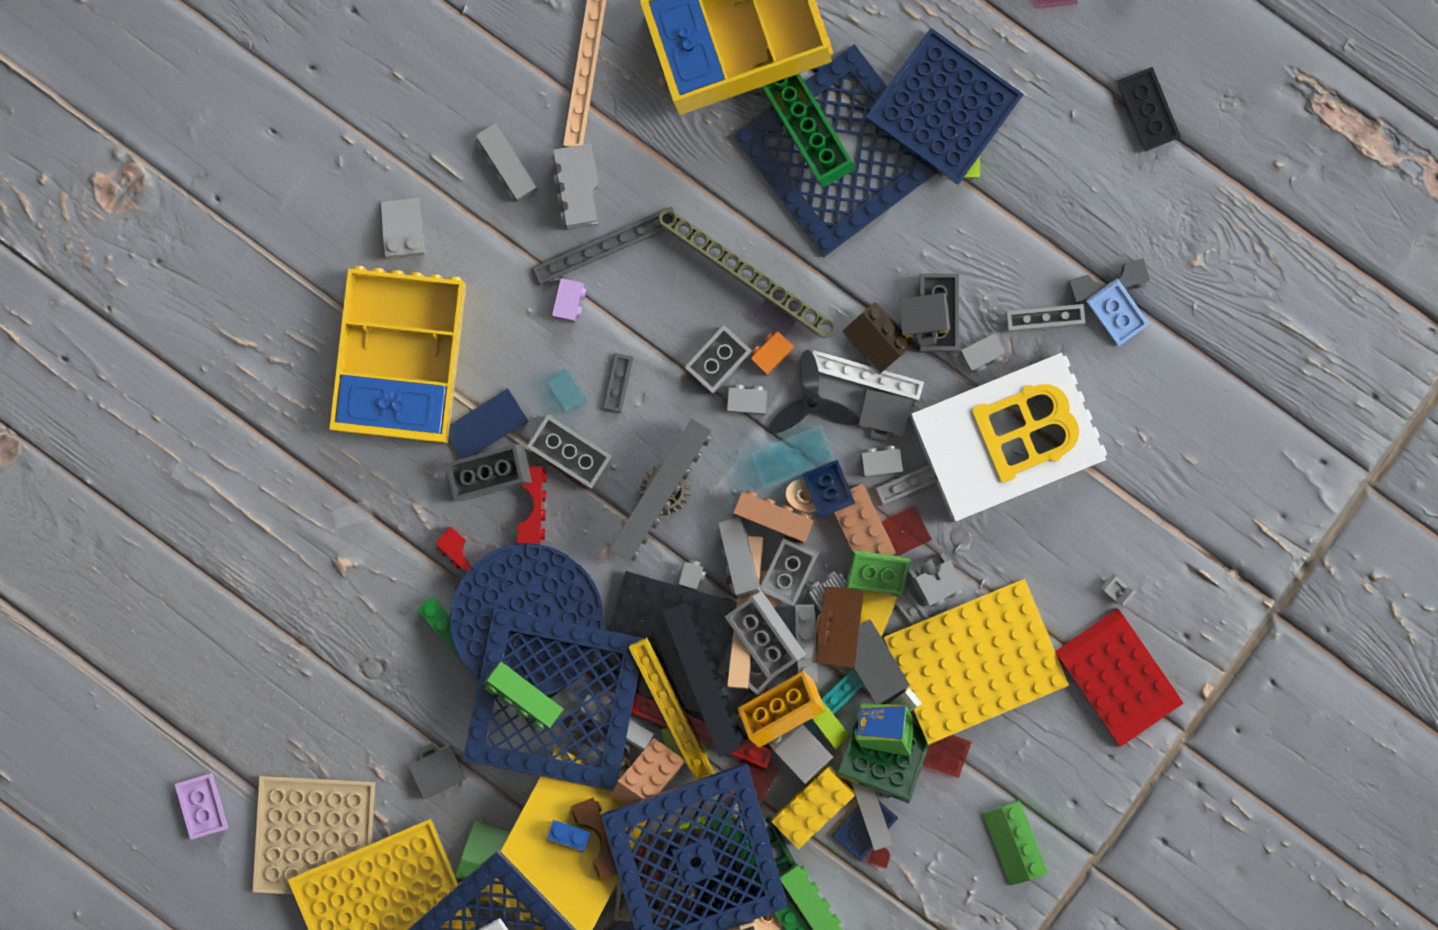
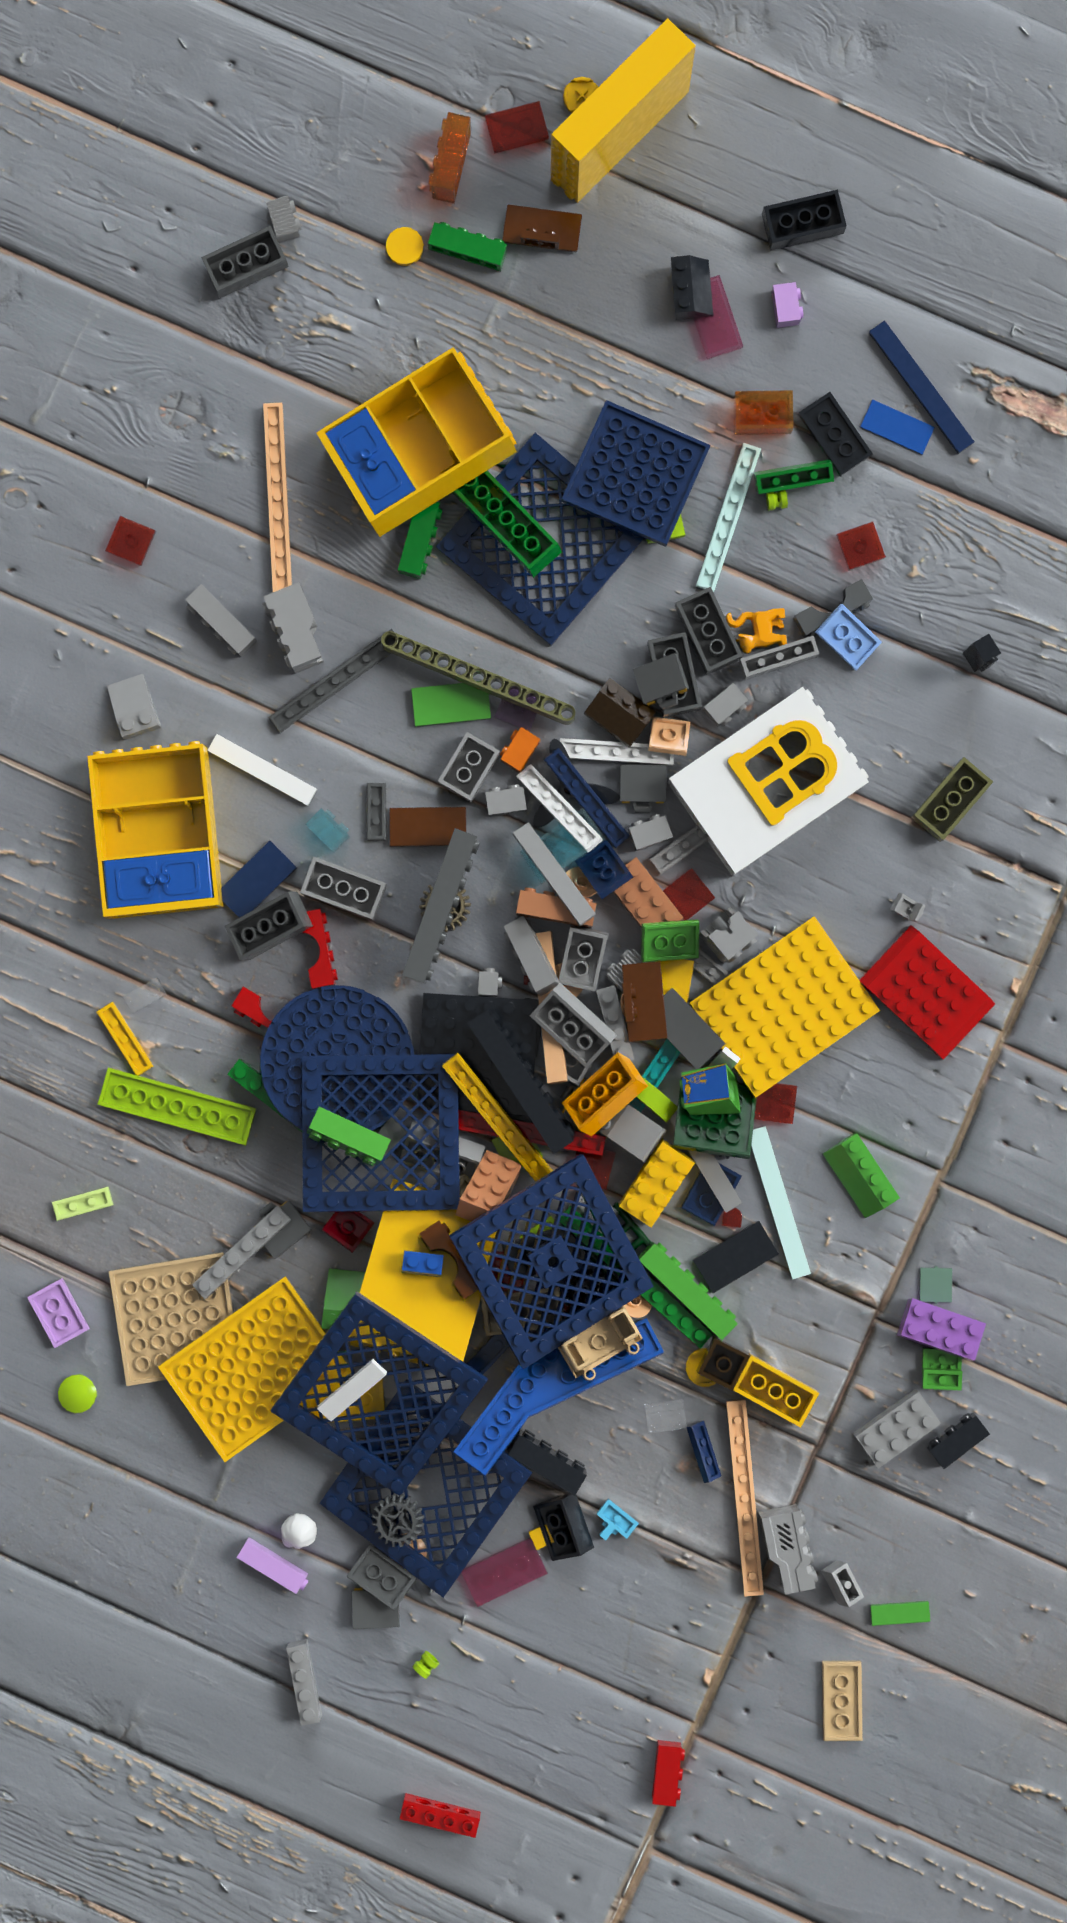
camera: 10 degrees left, 0 degrees up
lavender brick [552,278,587,322] -> none
none -> yellowish green tile [52,1187,113,1221]
none -> lime dish [58,1374,97,1413]
none -> yellow tile [96,1002,154,1076]
none -> lime plate [97,1067,257,1146]
none -> clear red plate [105,516,156,566]
none -> light grey plate [192,1206,291,1299]
none -> white tile [207,734,317,806]
none -> dark red slope [321,1212,374,1253]
none -> reddish brown tile [390,807,466,847]
none -> green brick [398,502,443,579]
none -> bright green tile [411,681,491,727]
none -> light grey tile [513,822,596,926]
none -> white plate [516,764,603,852]
none -> dark blue tile [543,748,630,848]
none -> light nougat plate [648,717,690,756]
none -> dark grey brick [675,587,743,675]
none -> black tile [693,1221,779,1293]
none -> light aqua tile [696,443,761,593]
none -> light orange animal [725,608,787,654]
none -> clear orange brick [734,390,794,435]
none -> light aqua tile [751,1126,811,1279]
none -> green brick [754,459,834,494]
none -> lime wheel [766,490,788,511]
none -> clear red plate [836,522,886,571]
none -> blue piece [860,400,935,455]
none -> dark blue tile [869,320,975,454]
none -> olive brick [911,757,993,842]
none -> black brick [963,634,1001,672]

